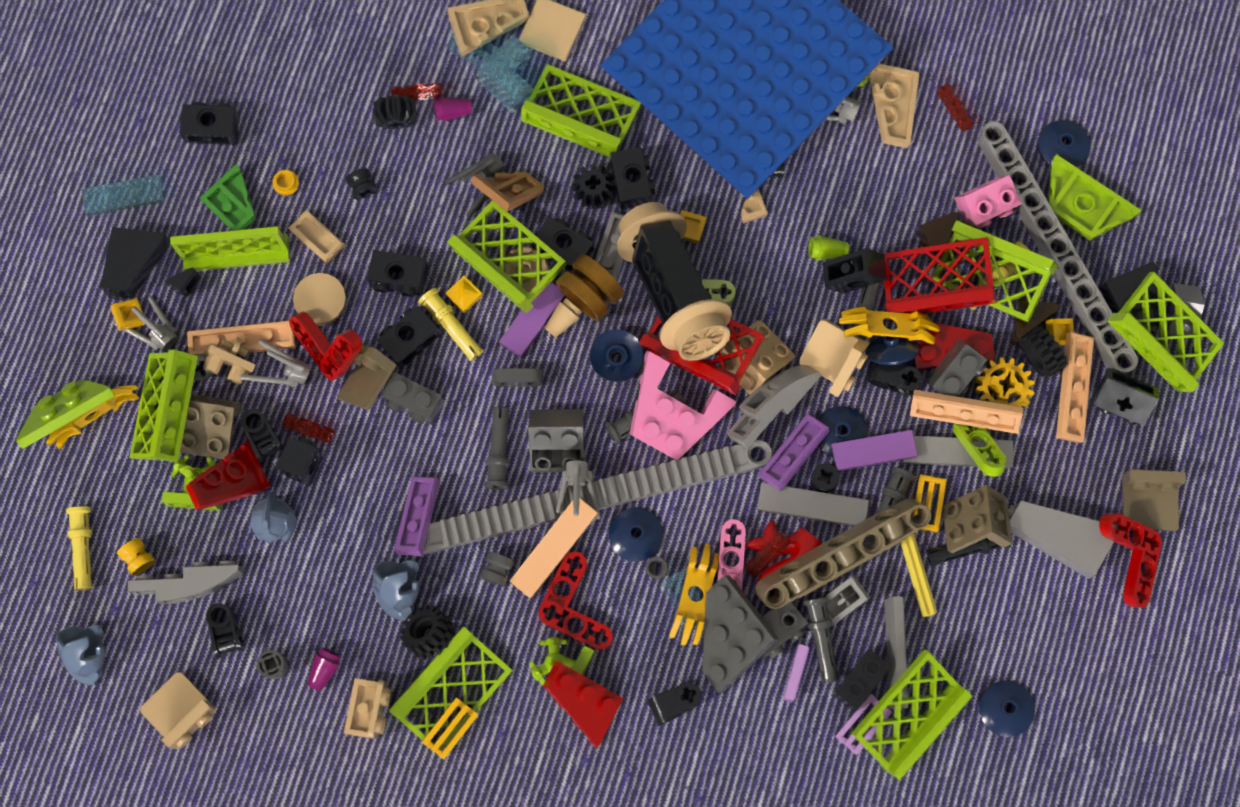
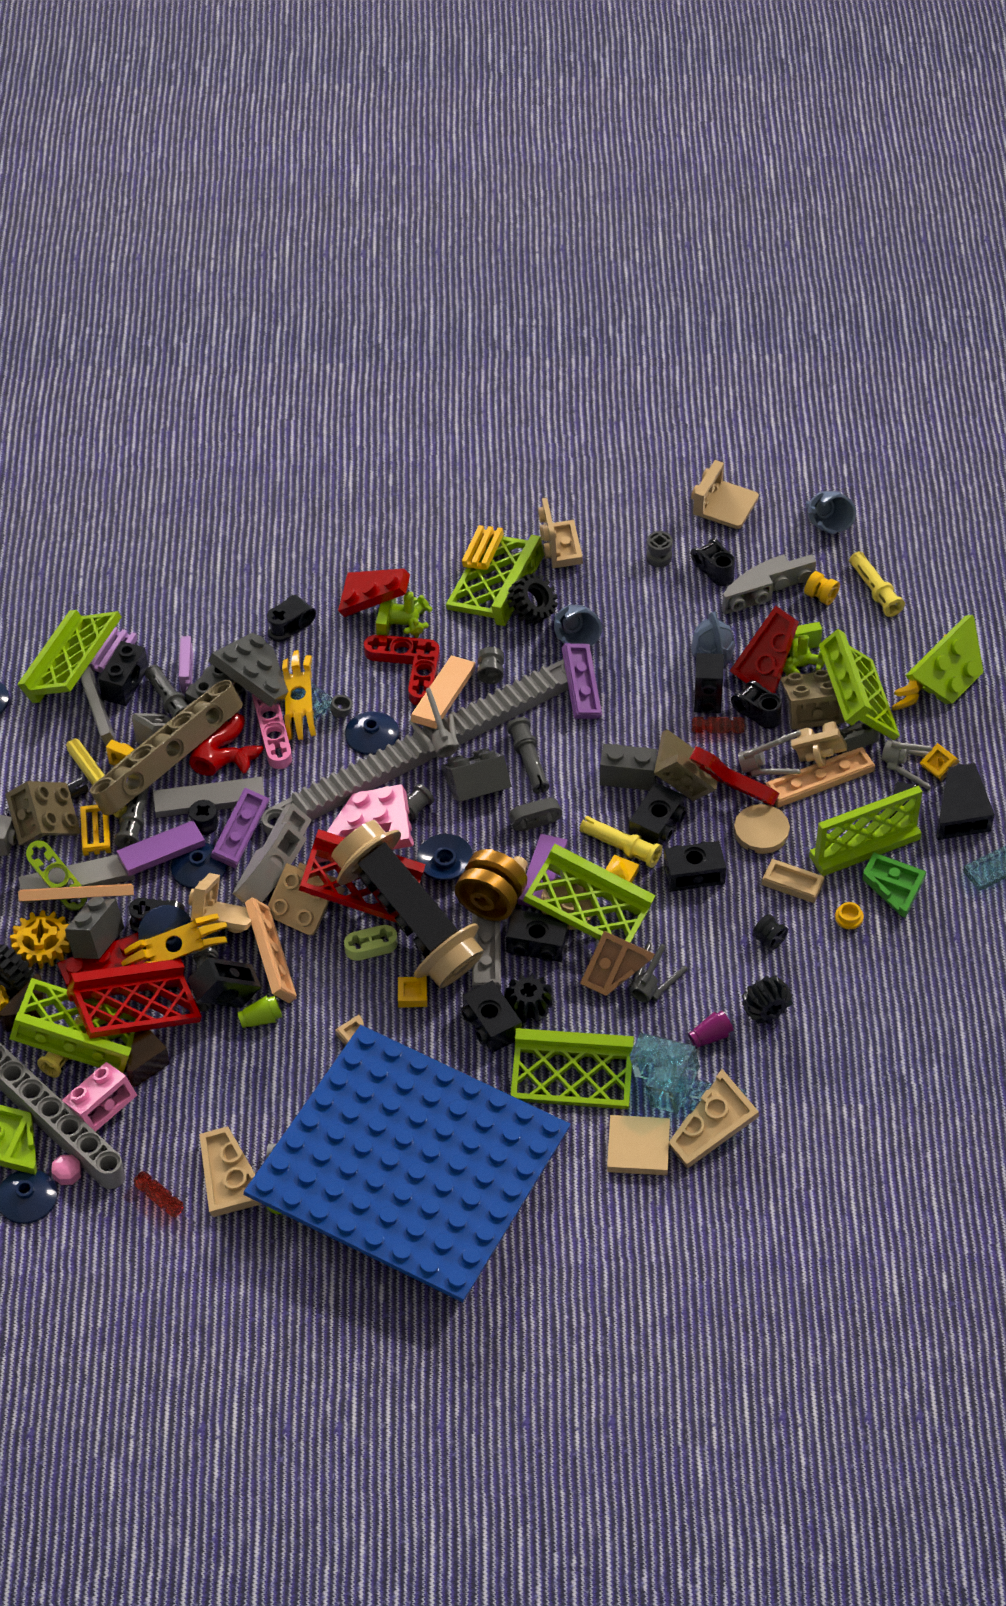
camera: 160 degrees right, 25 degrees down
black brick [179,102,240,145] -> none
magenta cone [307,648,341,691] -> none
clear red axle [391,83,442,100] -> none
clear red axle [745,532,790,576] -> none
none -> bright pink tile [52,1154,81,1185]
none -> yellow plate [106,739,135,766]
none -> light nougat tile [245,897,297,1003]

